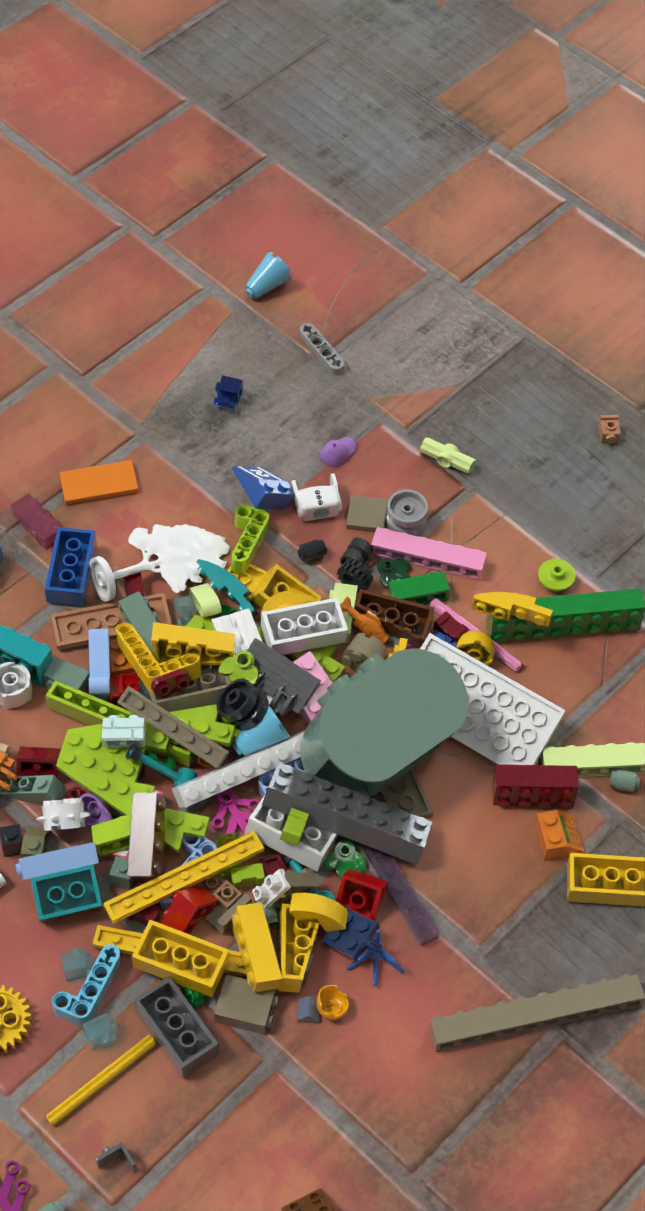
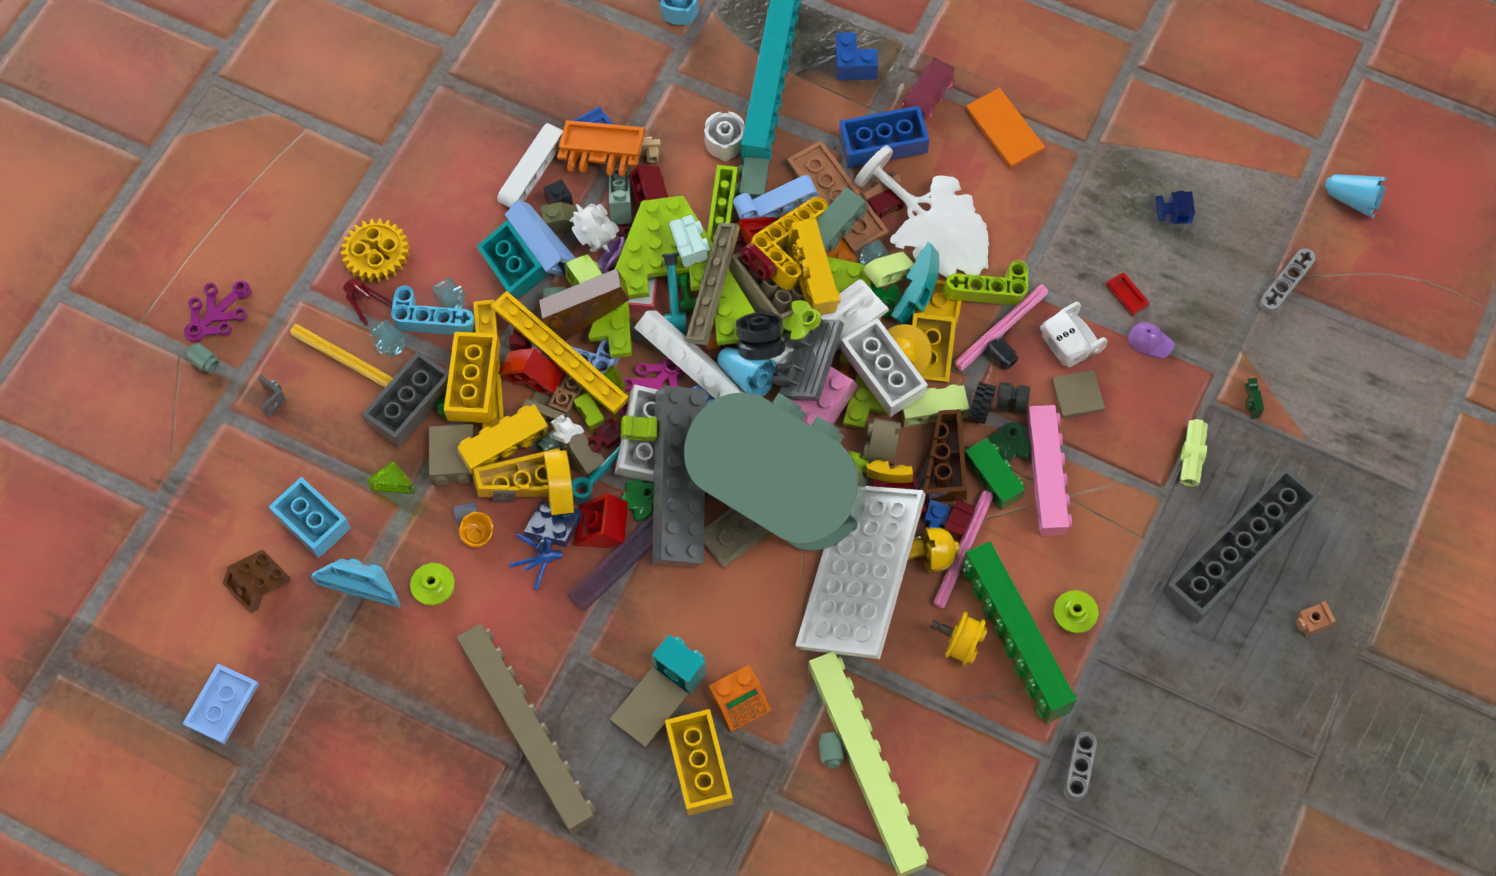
camera: 75 degrees right, 10 degrees up
blue slope [232,466,294,509] -> none
orange animal [340,596,389,644] -> none
light grey wheel [386,489,428,536] -> none
yellow slope [472,592,553,627] -> none
dark red brick [492,764,579,808] -> none
none -> medium azure brick [269,477,351,559]
none -> medium azure wedge [311,558,401,608]
none -> dark red plant [343,278,393,325]
none -> clear neon green slope [368,460,415,494]
none -> lime piece [410,563,455,606]
none -> dark tan tile [610,667,689,749]
none -> teal brick [652,635,707,695]
none -> yellow wheel [929,611,987,666]
none -> bright pink axle [954,284,1048,371]
none -> red tile [1106,272,1150,316]
none -> dark grey brick [1164,467,1320,624]
none -> dark green plate [1245,378,1264,419]

